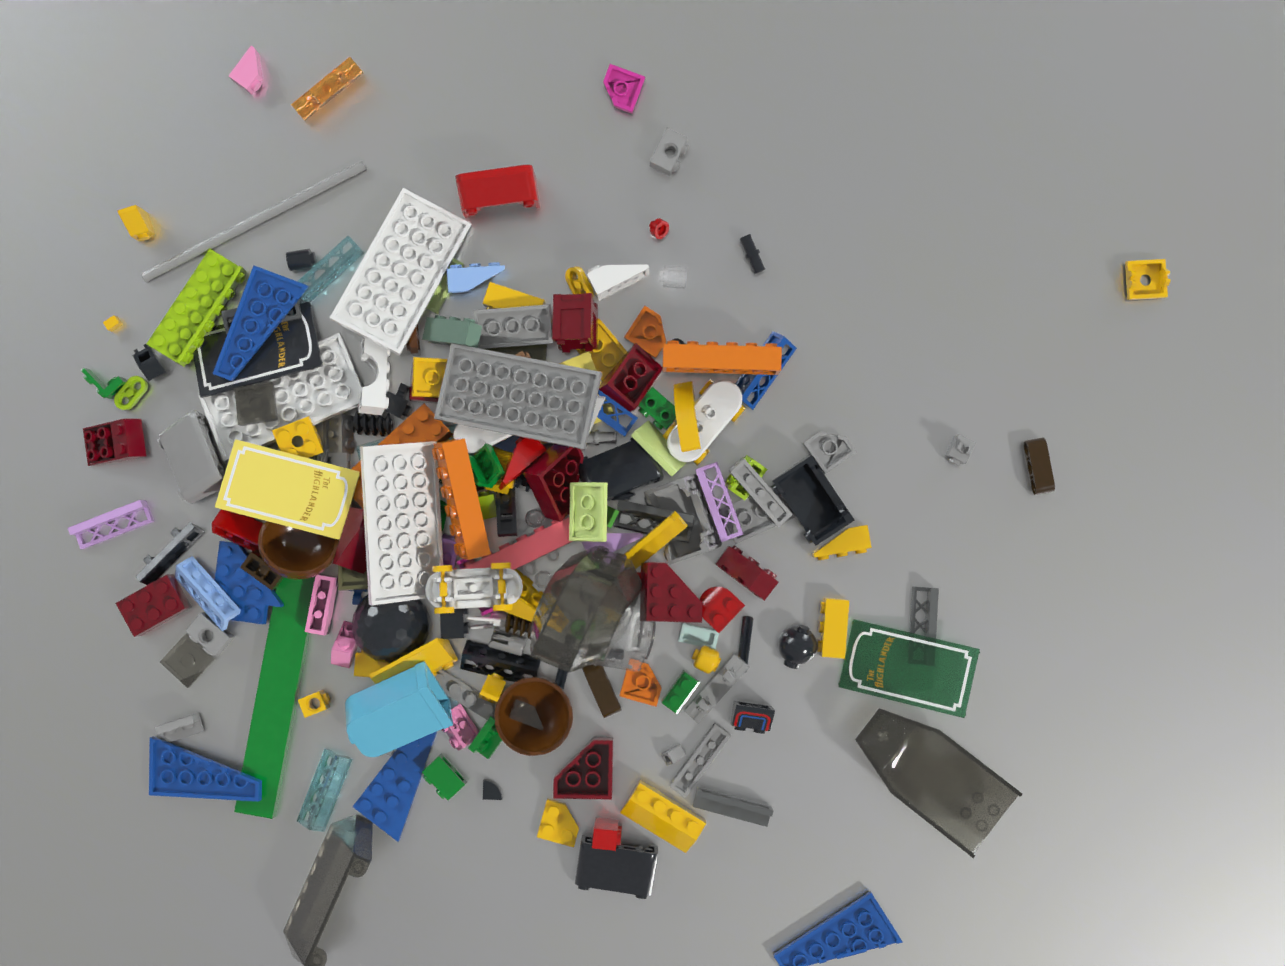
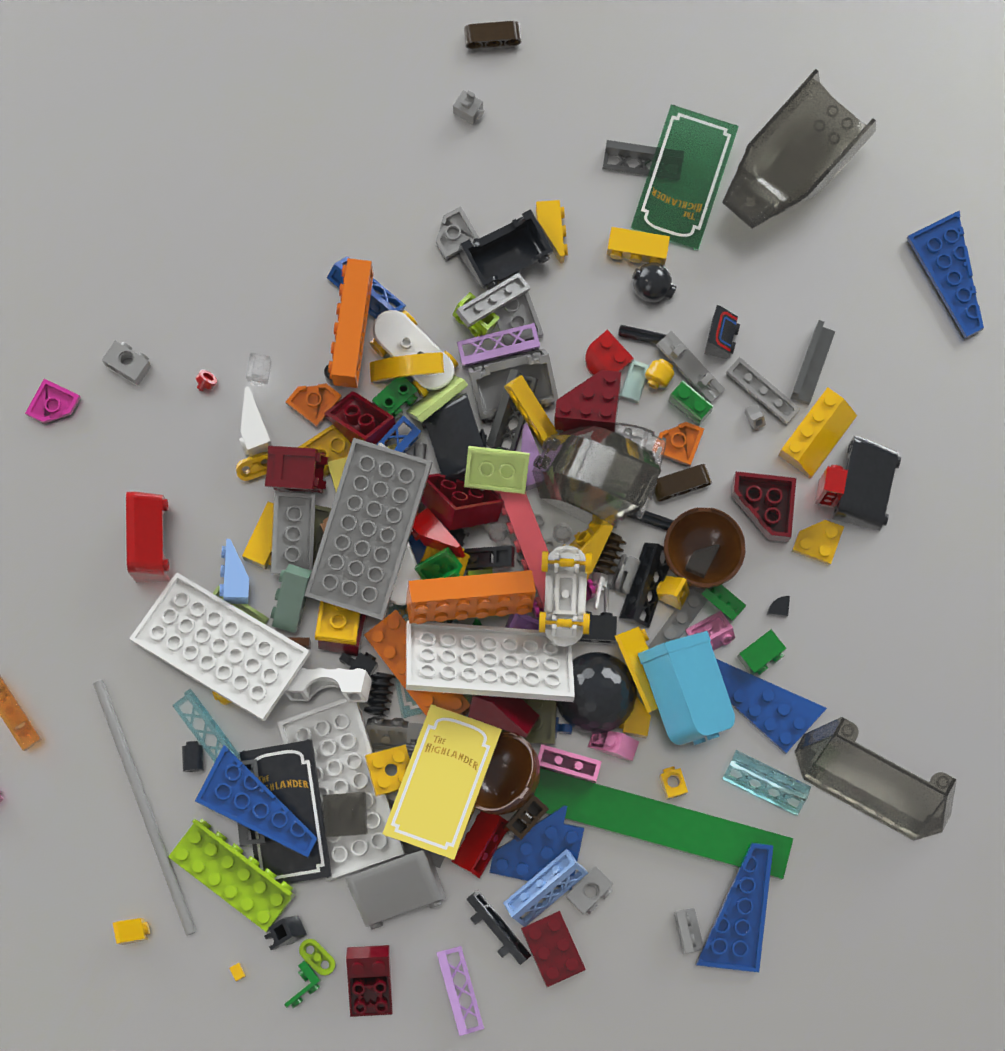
camera: 85 degrees left, 10 degrees down
clear smoke tile [160,633,215,688] -> none
dark red brick [715,545,779,601] -> none
black pin [740,234,765,274] -> none

